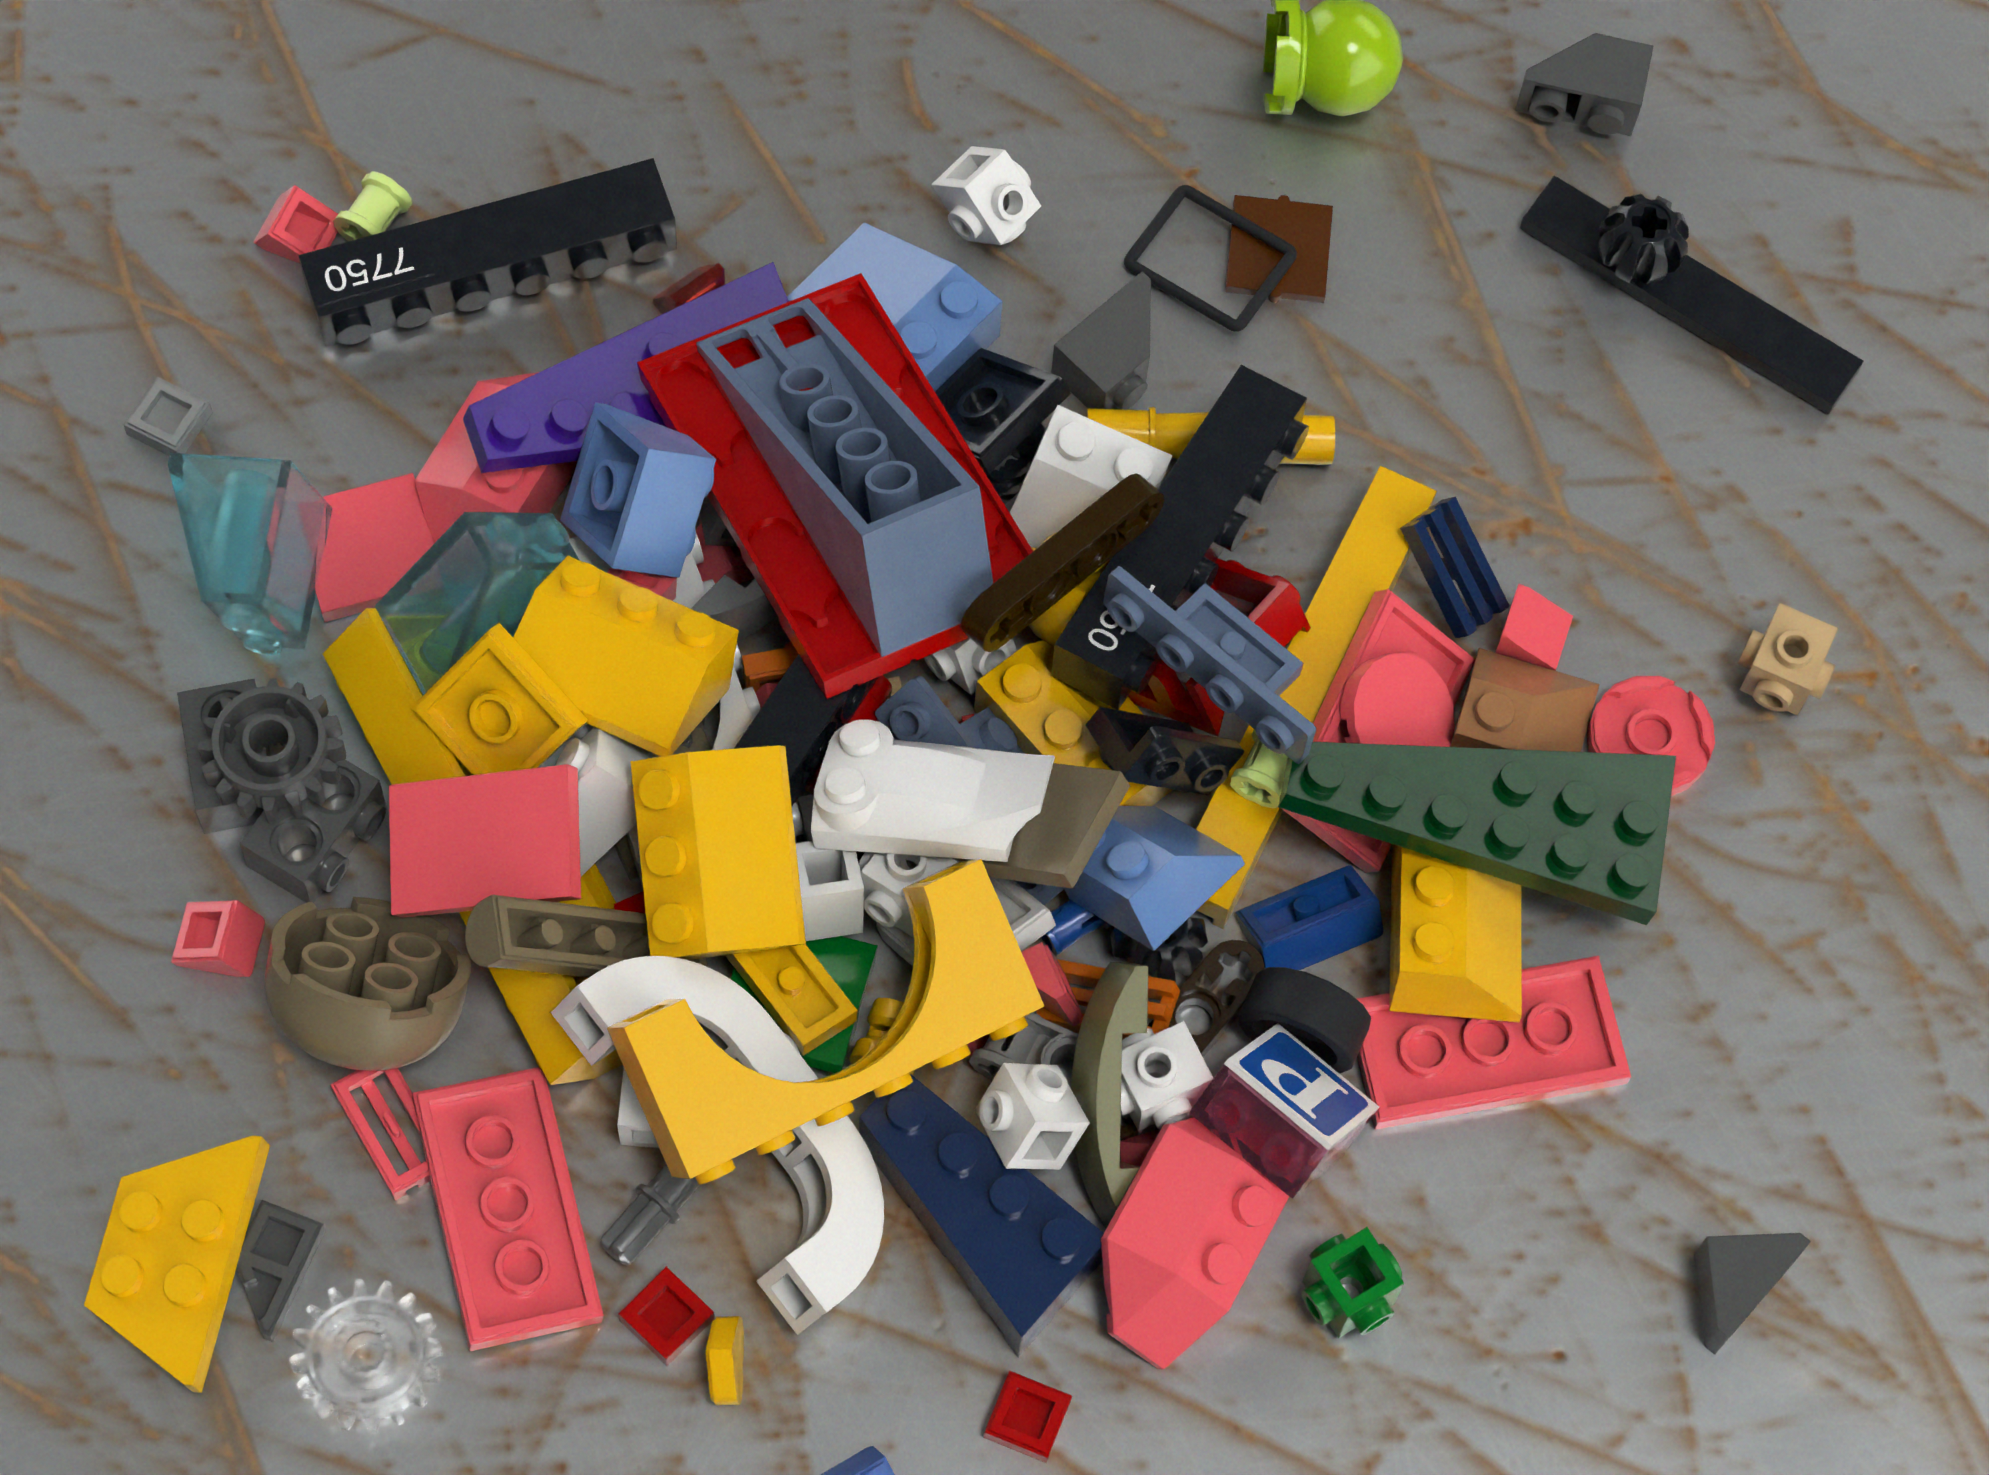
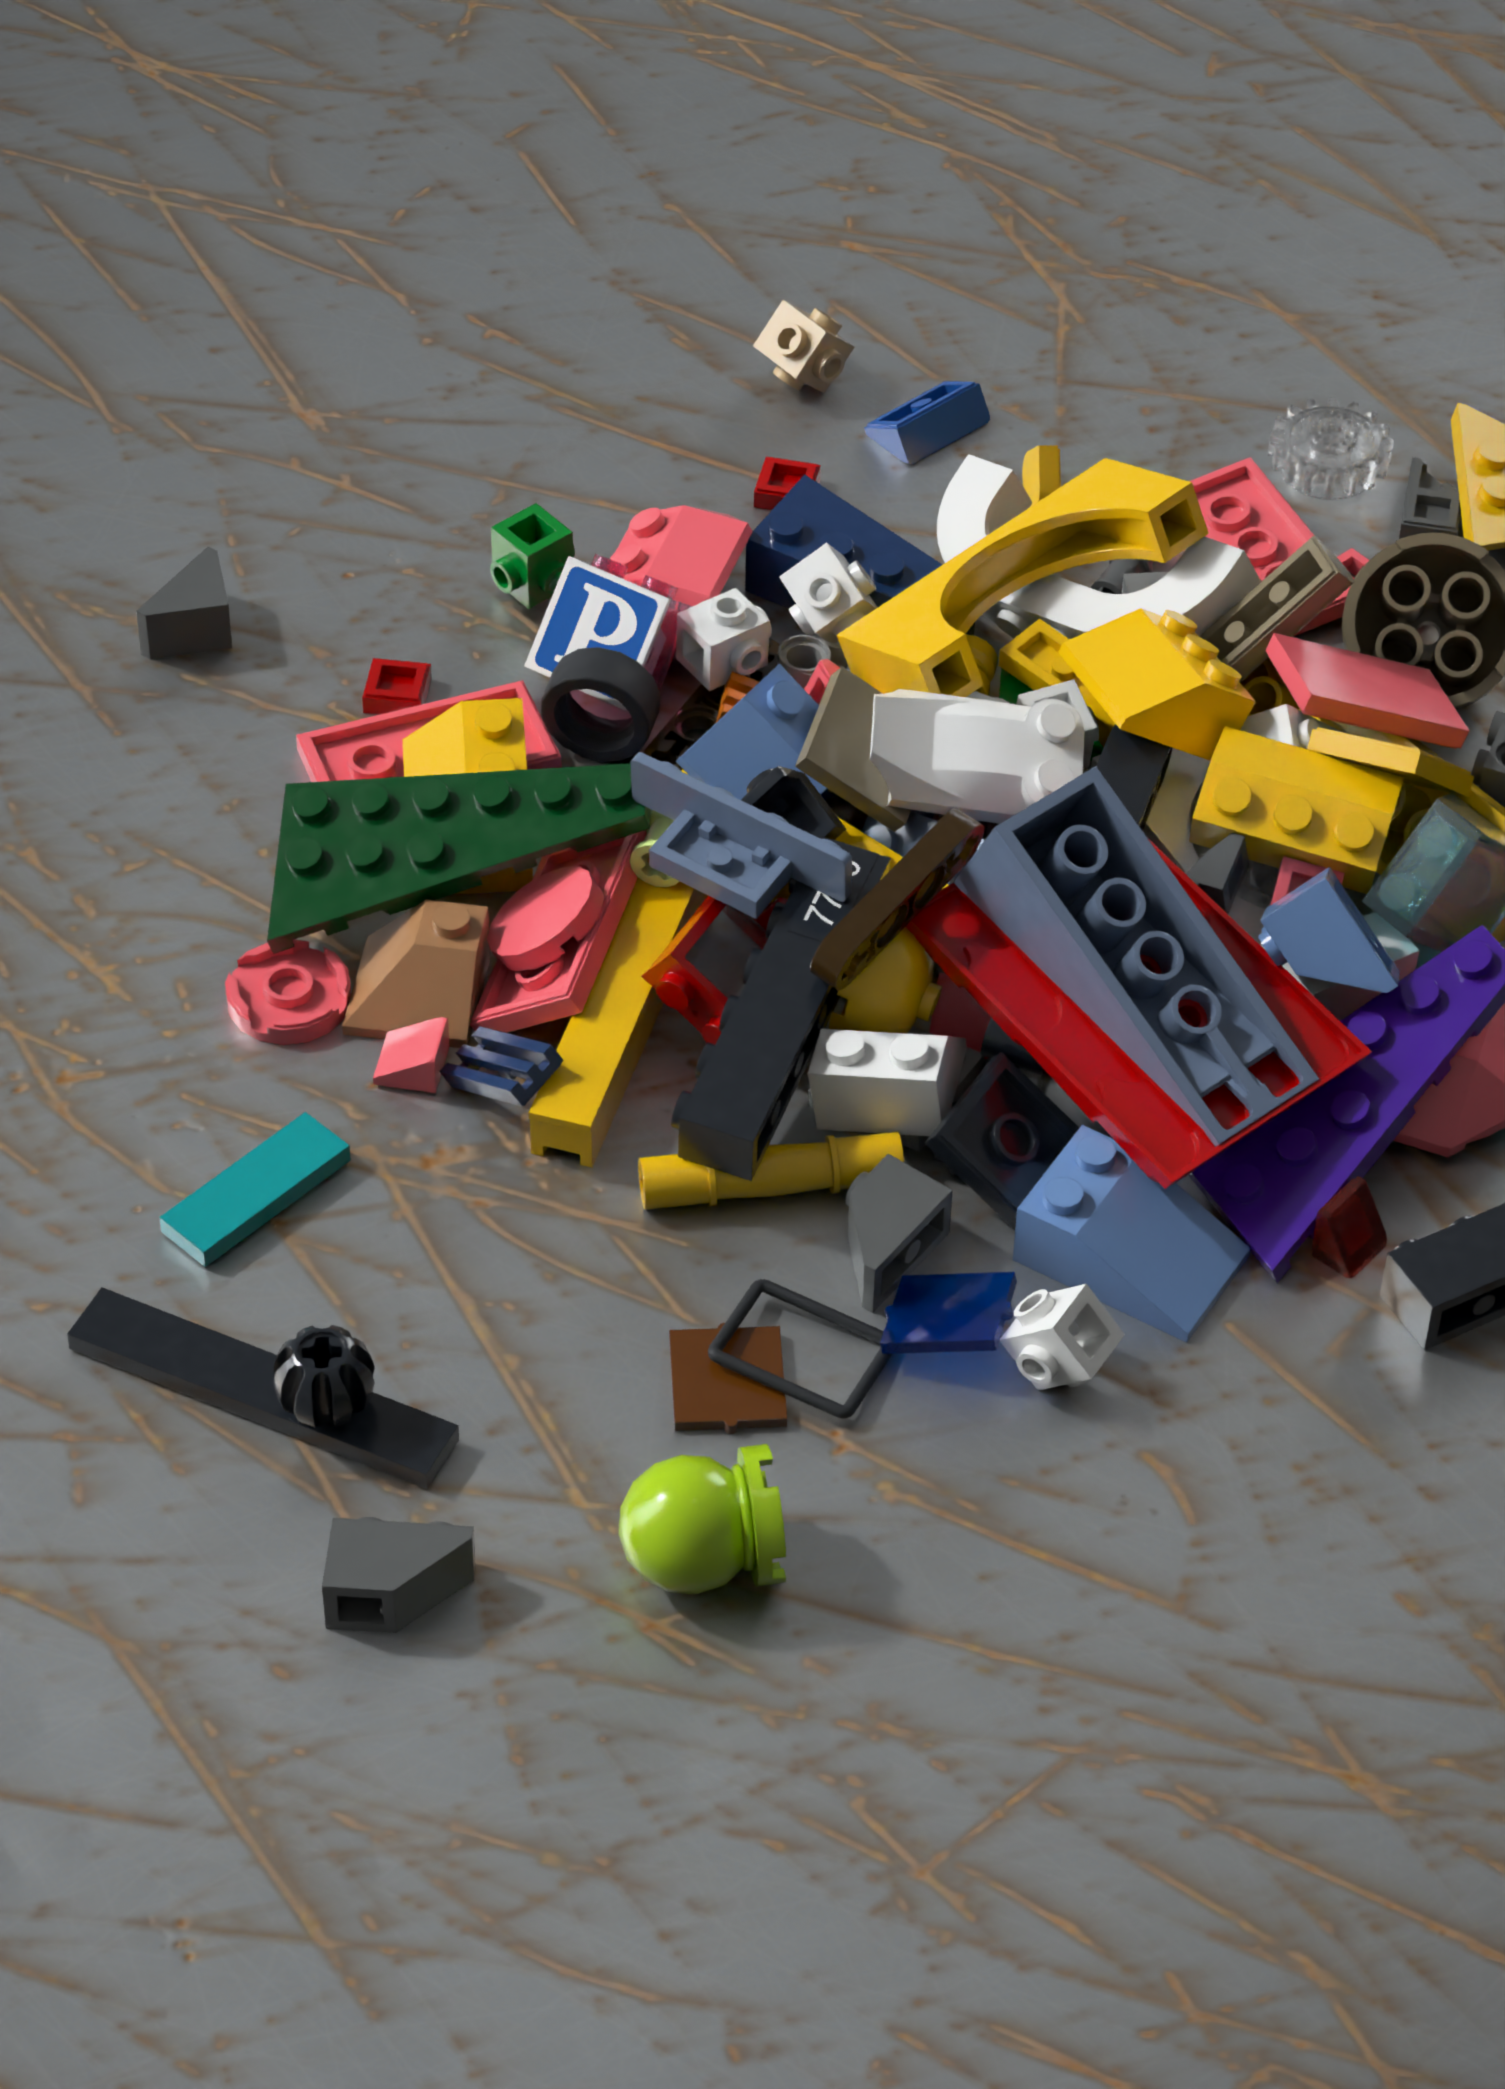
camera: 175 degrees right, 20 degrees down
olive slope [1071,962,1148,1228] -> none
tan brick [1738,603,1838,716] -> none
none -> teal tile [159,1112,351,1267]
none -> red tile [362,658,432,715]
none -> clear blue piece [880,1272,1017,1354]

